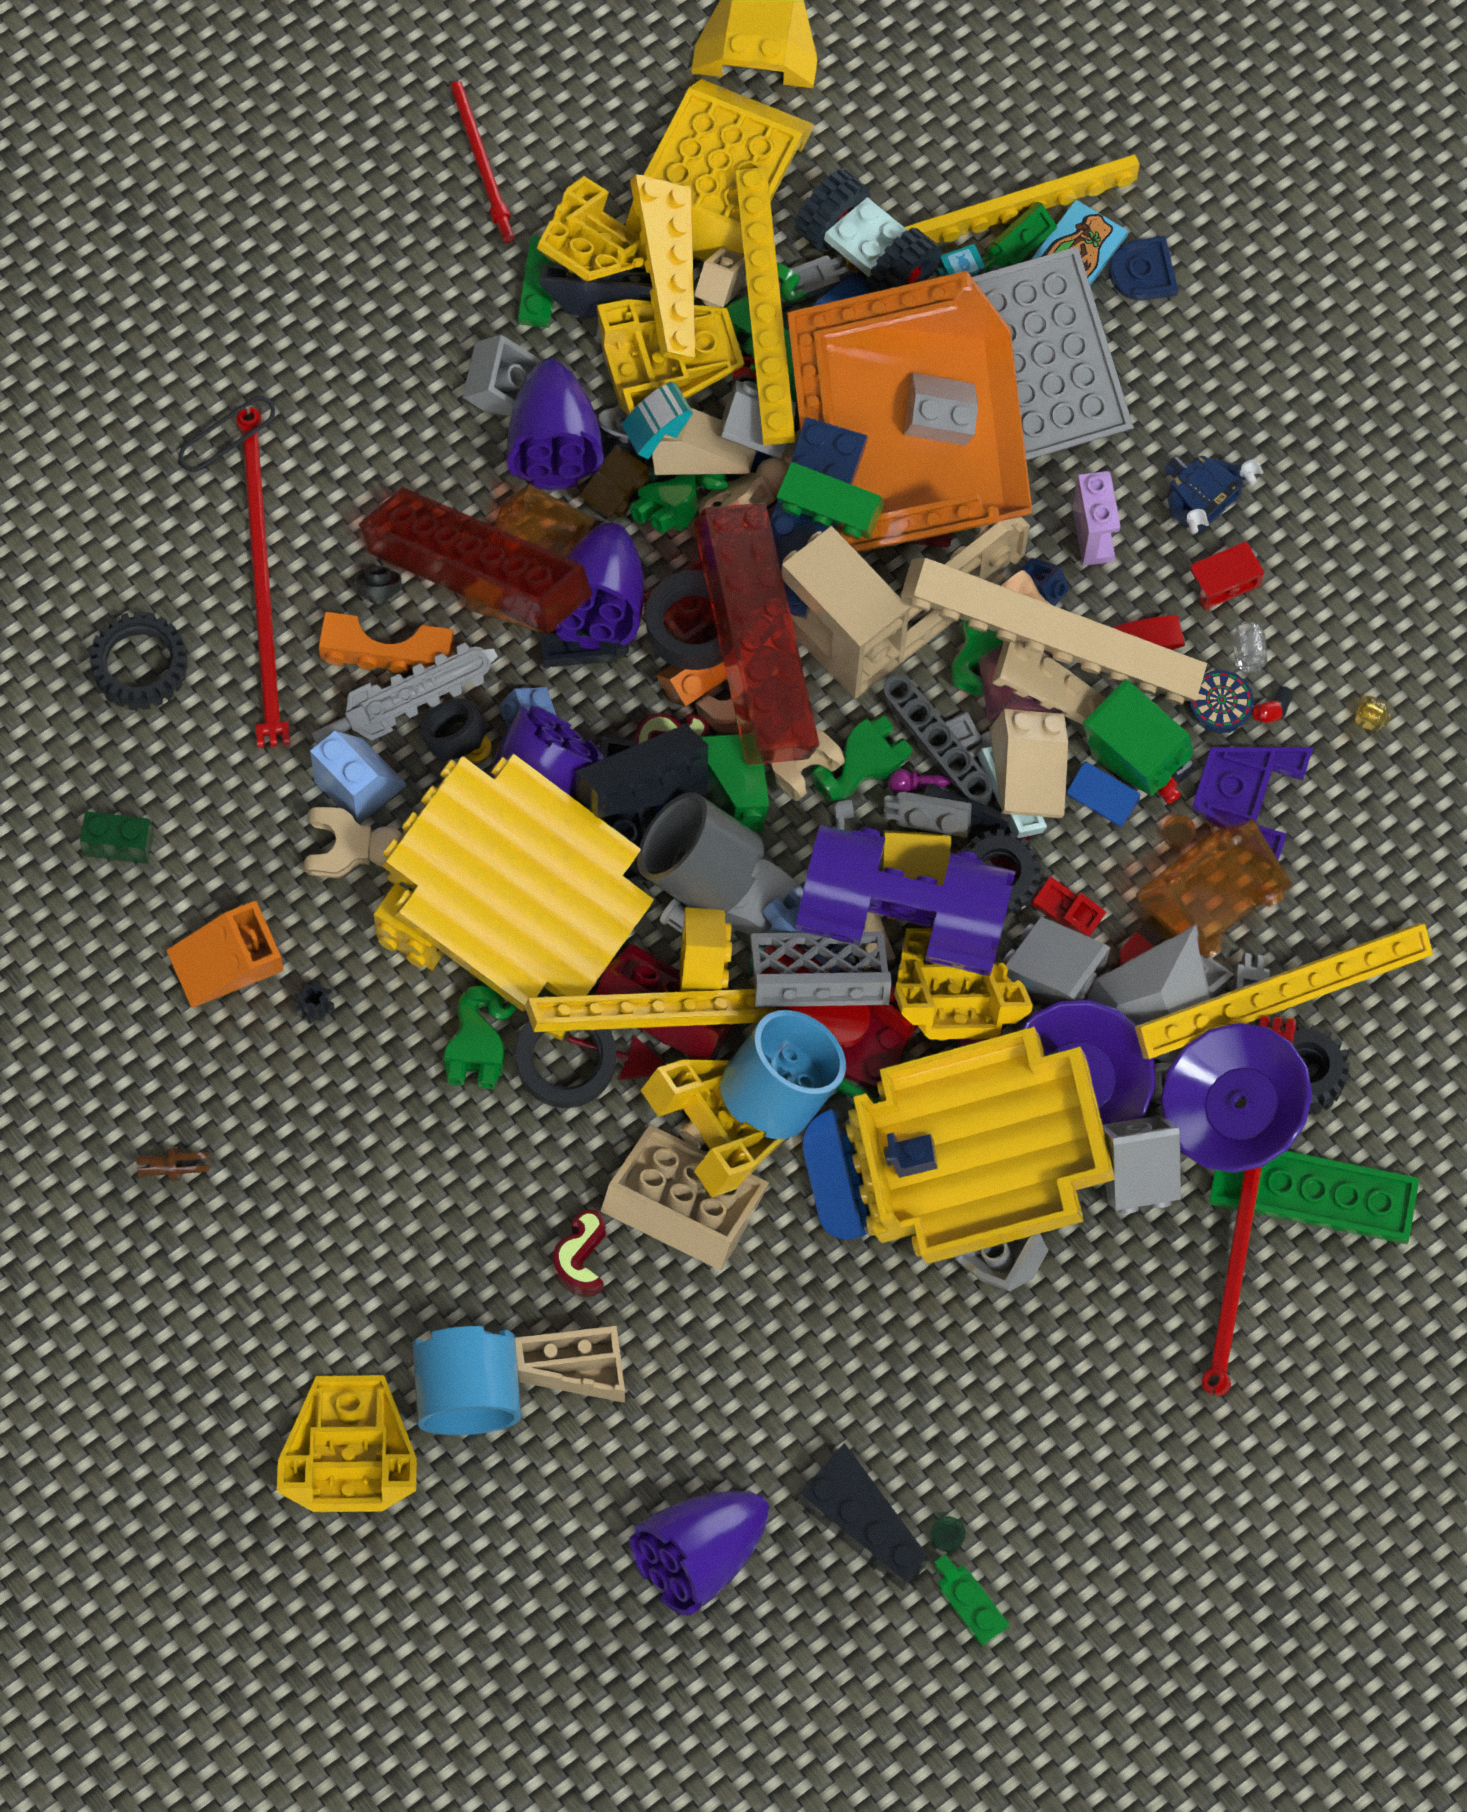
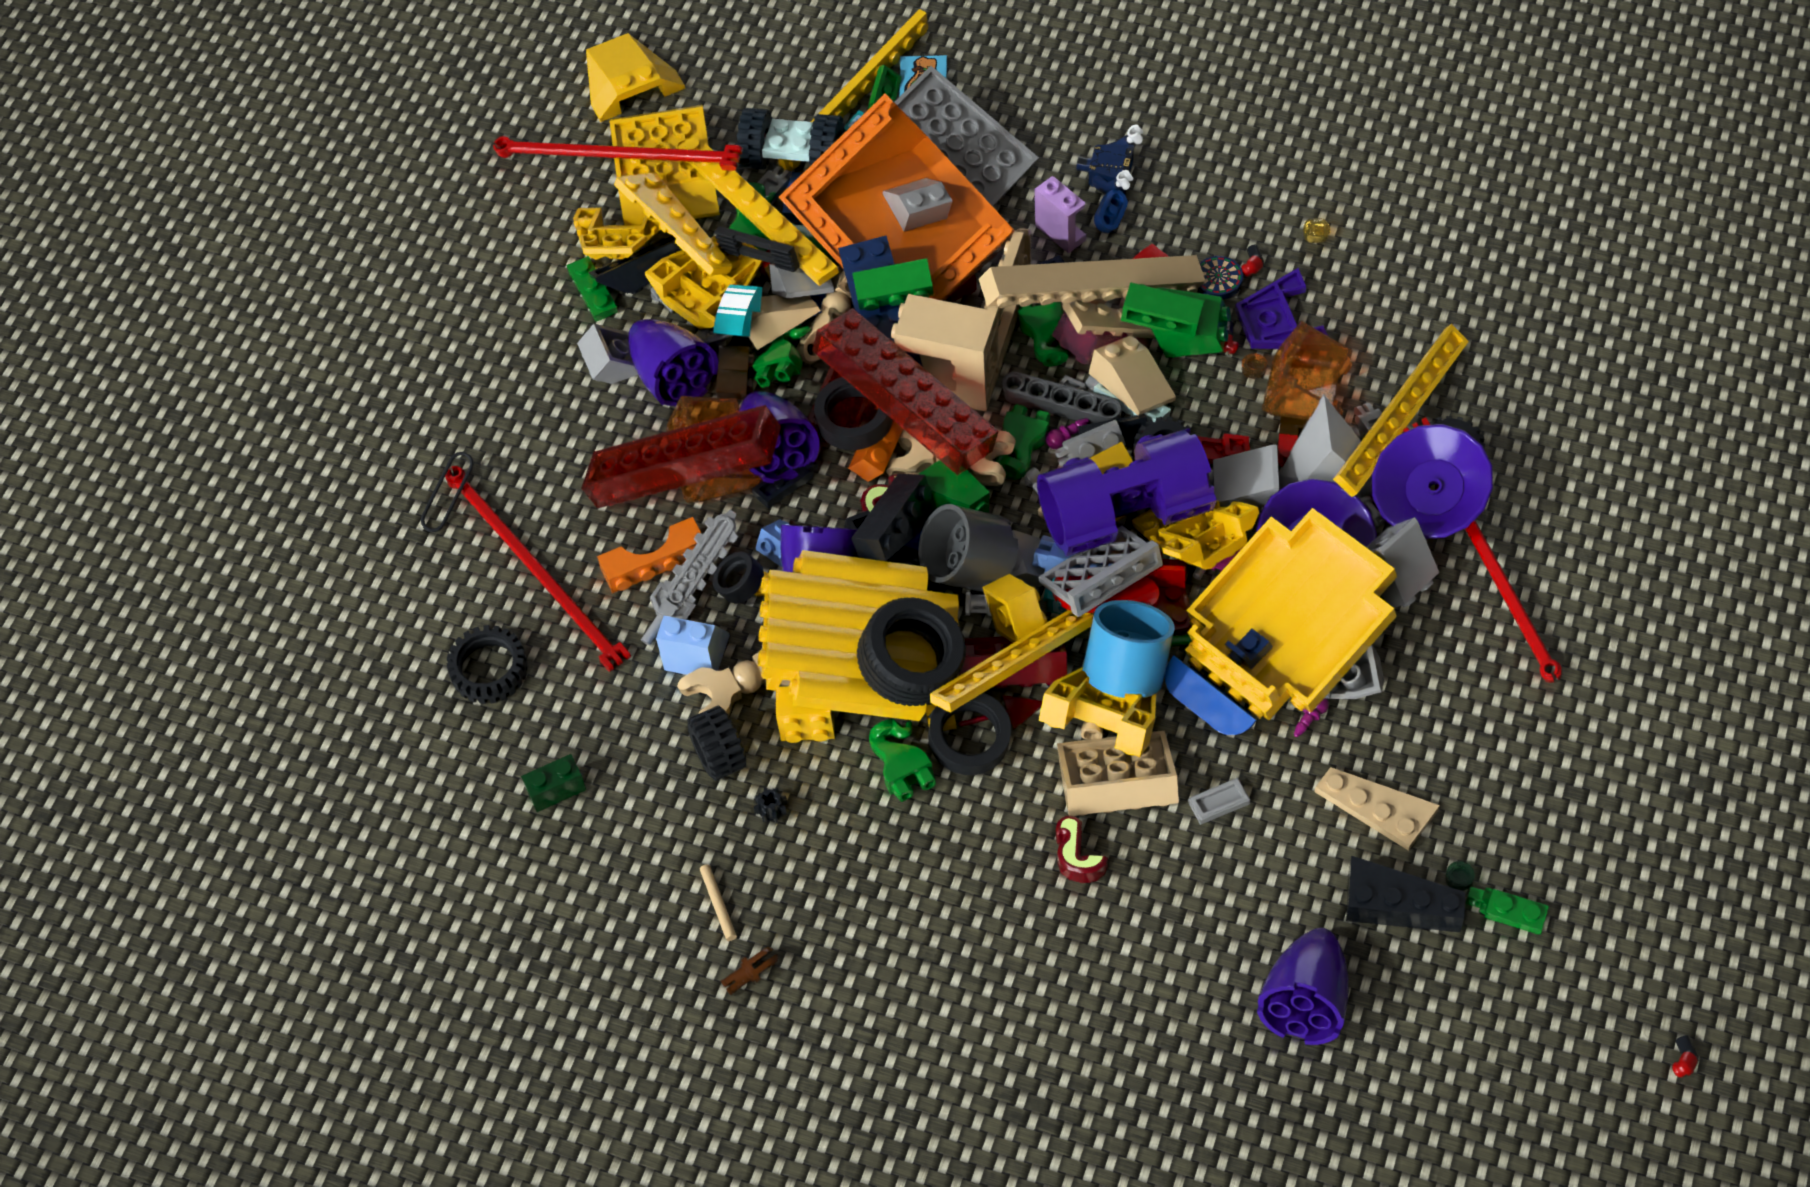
camera: 25 degrees left, 10 degrees down
orange slope [166,900,284,1009] -> none
yellow wedge [277,1375,417,1512] -> none
pearl dark grey plate [355,566,402,604] -> none
dark azure brick [412,1326,521,1435] -> none
red bar [450,81,515,243] -> none
tan wedge [515,1326,625,1403] -> none
tan brick [694,247,746,307] -> none
blue slope [1066,761,1140,828] -> none
dark blue tile [1109,236,1179,301] -> none
red panel [1190,542,1265,611] -> none
green plate [1208,1151,1420,1245] -> none
clear brick [1233,622,1267,673] -> none
none -> red hinge [493,136,743,171]
none -> black tyre [688,705,746,781]
none -> tan bar [700,864,737,941]
none -> black container [714,226,800,272]
none -> black tyre [857,597,966,706]
none -> blue plate [1094,189,1128,233]
none -> green brick [1121,282,1204,339]
none -> light grey tile [1188,778,1250,825]
none -> magenta bar [1294,698,1329,737]
none -> tan wing [1315,767,1440,851]

